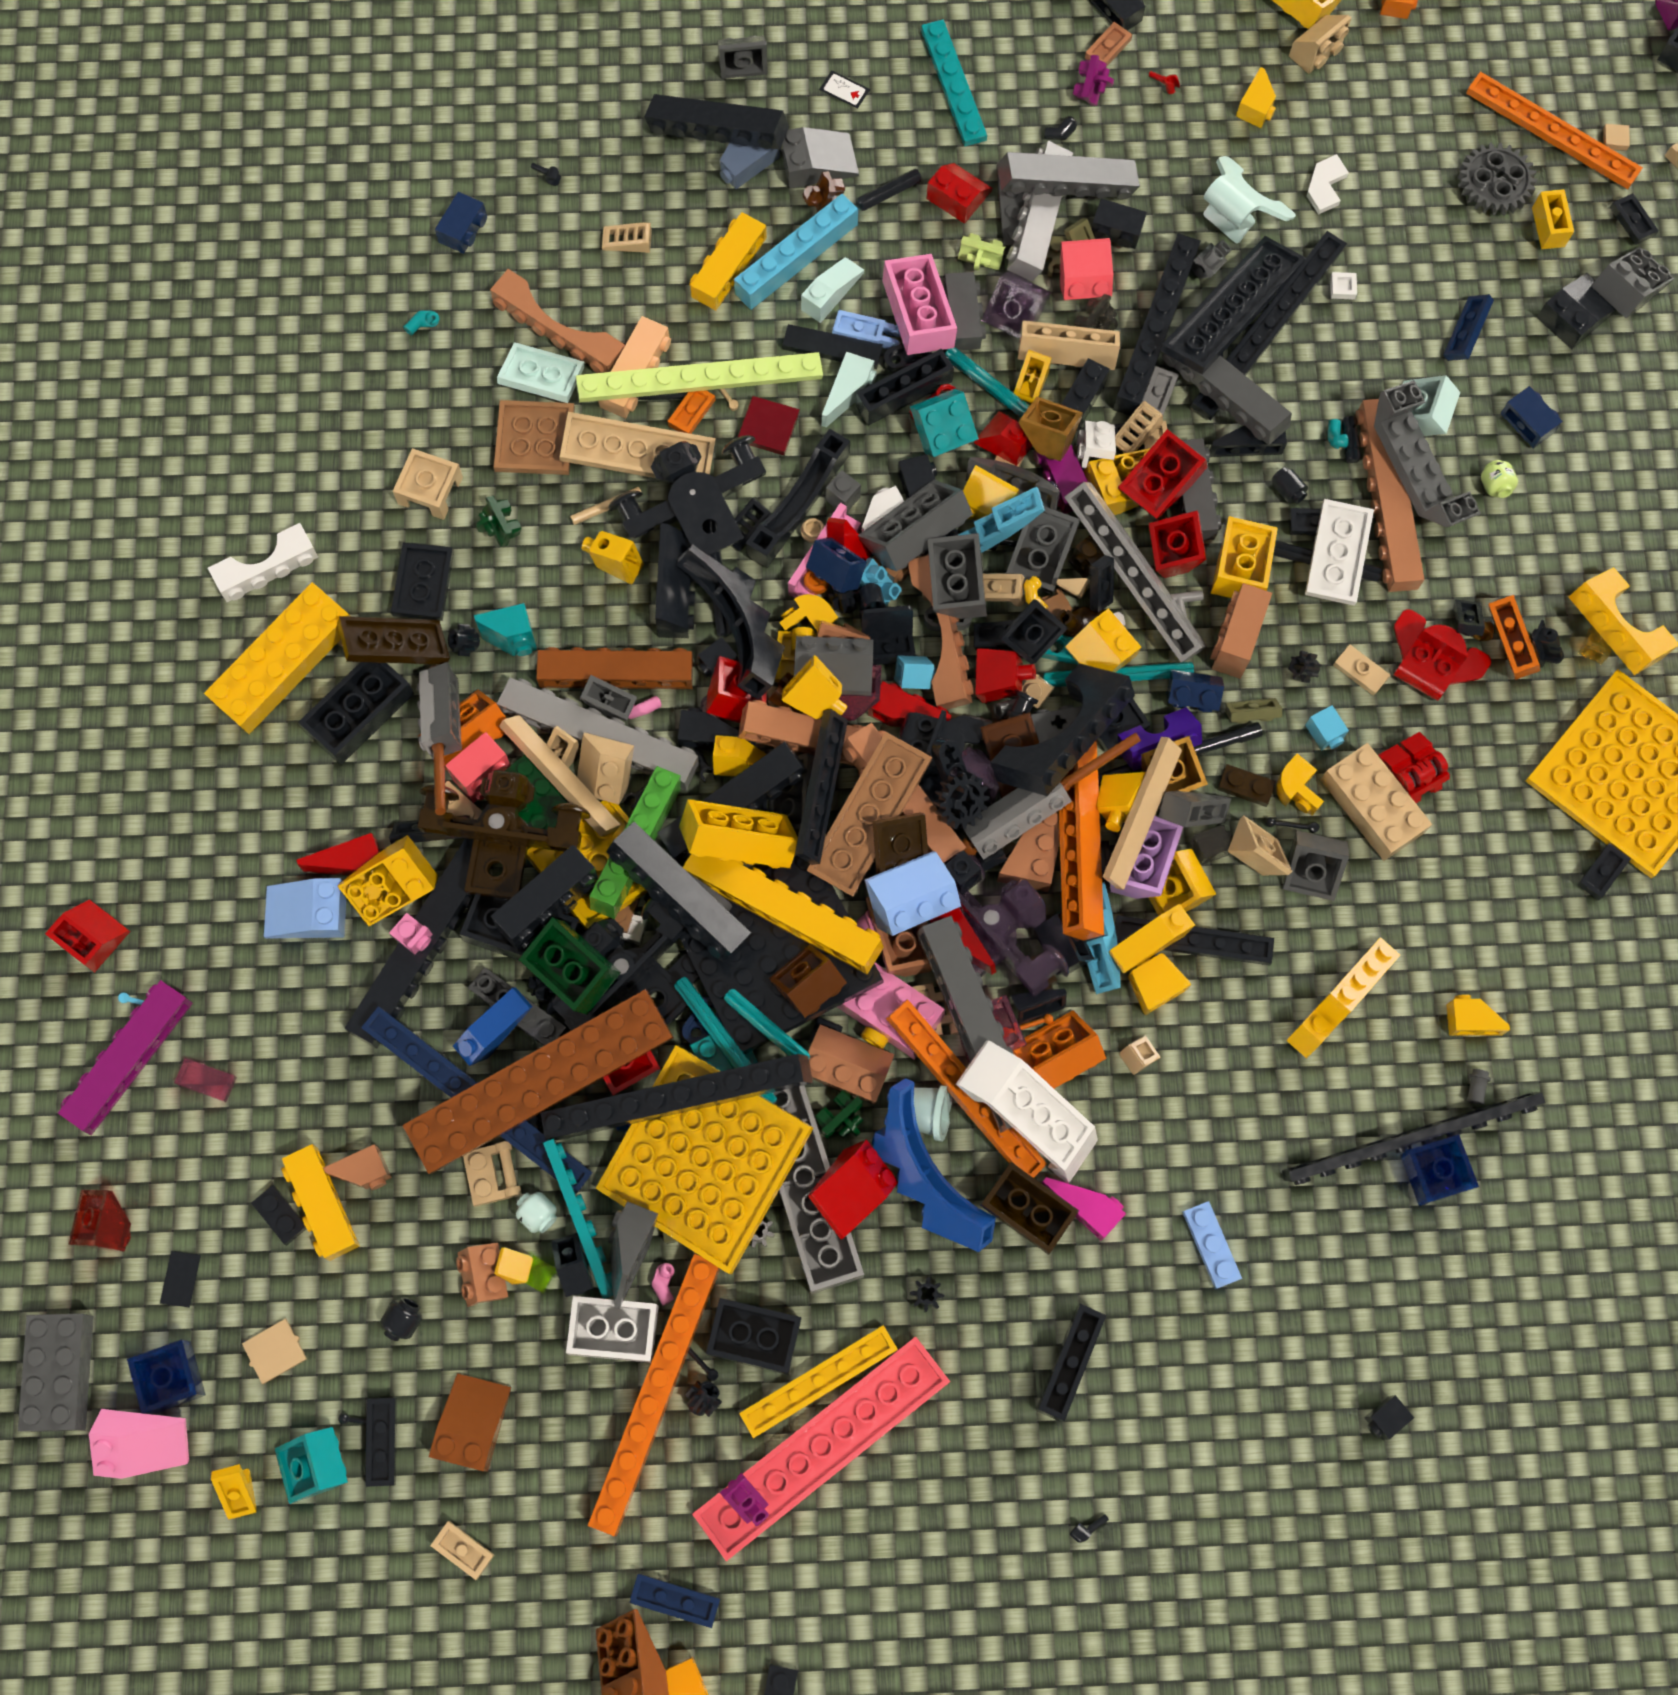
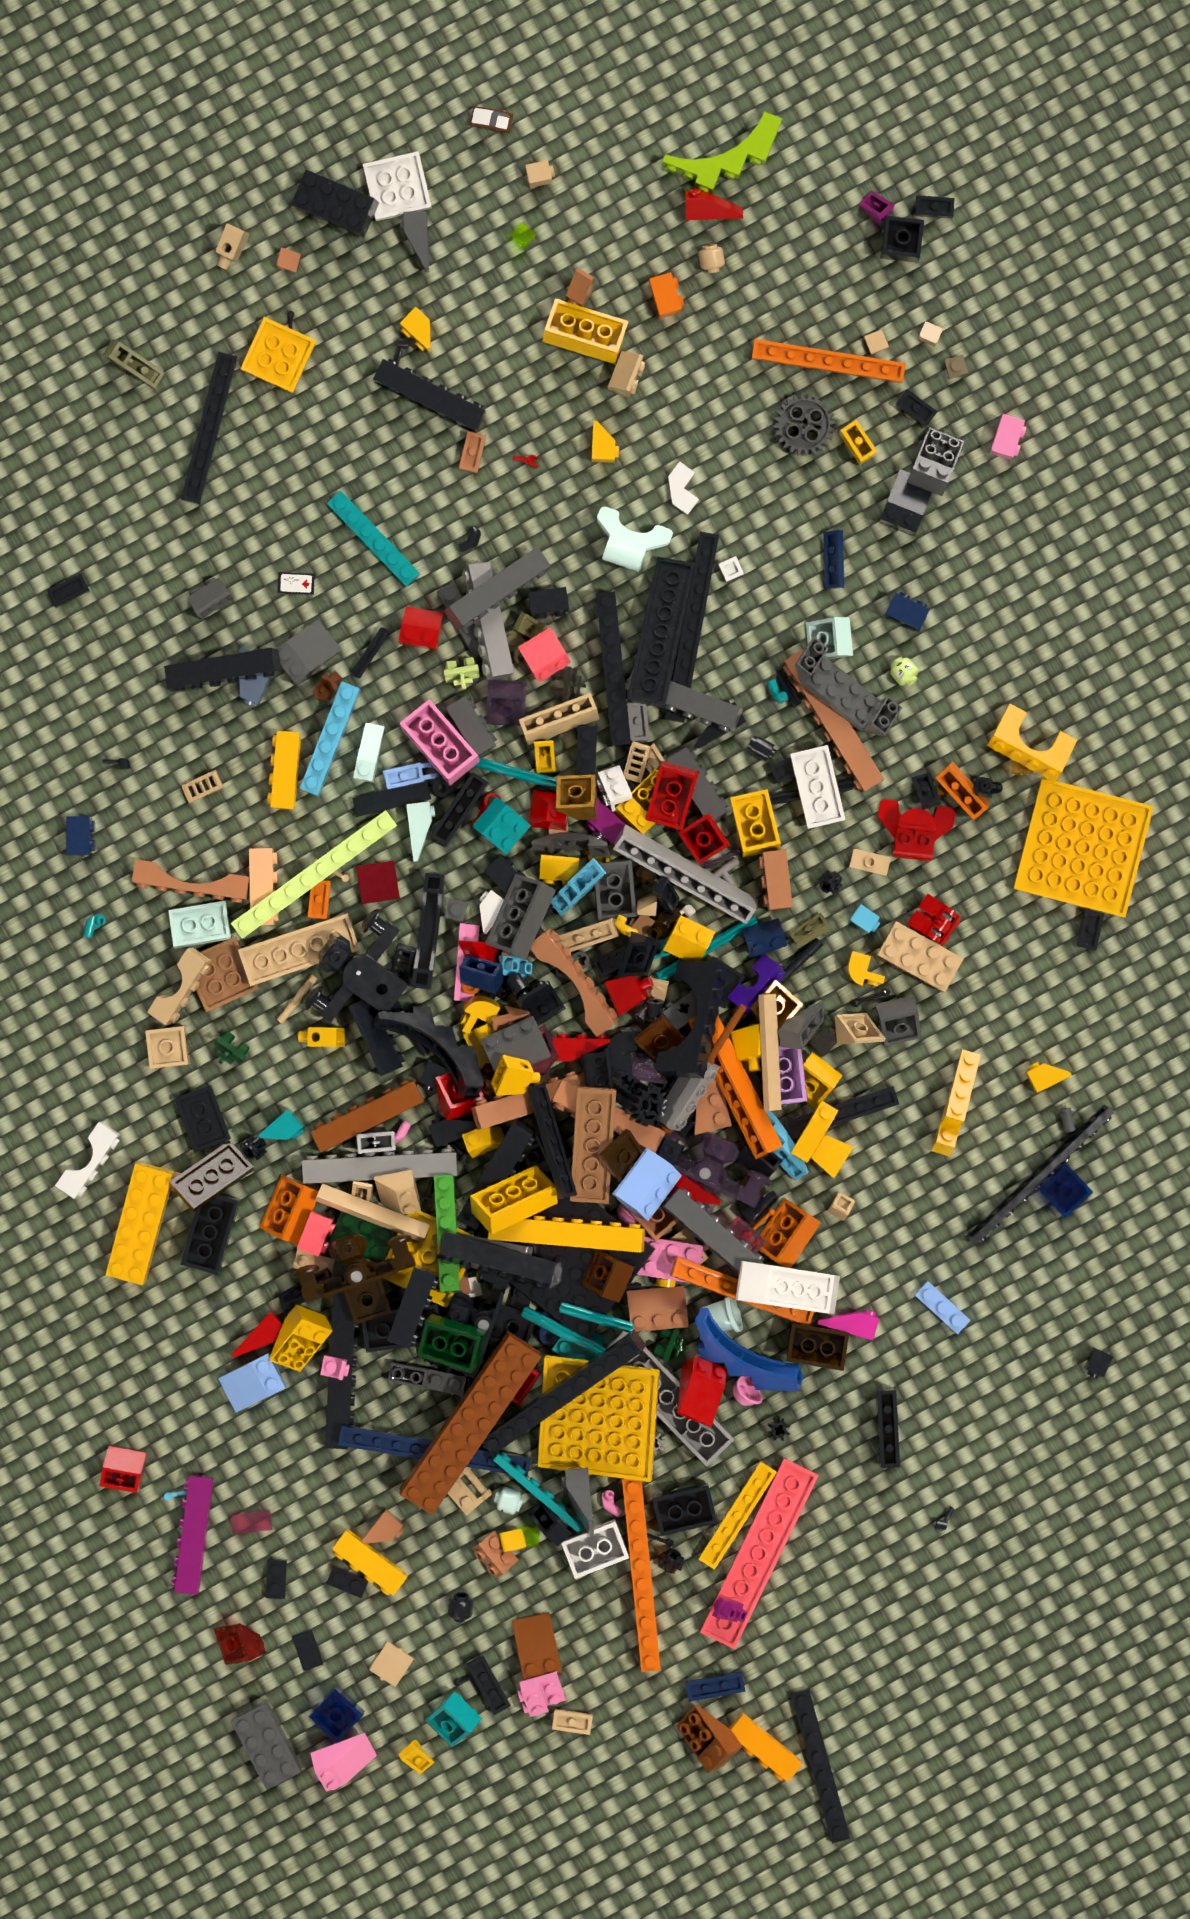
camera: 25 degrees left, 15 degrees up
piece [417,662,462,815] -> none
blue slope [453,987,532,1066] -> none
tan plate [801,518,825,543] -> none
medium azure brick [894,656,936,689] -> none
dark grey slope [928,533,987,619] -> none
magenta hips [1073,55,1114,106] -> none
dark grey hips [1192,239,1232,279] -> none
dark brown plate [1217,764,1276,807] -> none
none -> tan arch [147,948,211,1025]
none -> black plate [266,1558,287,1599]
none -> bright pink plate [518,1671,566,1717]
none -> hinge [703,848,741,869]
none -> bright pink helmet [733,1376,763,1406]

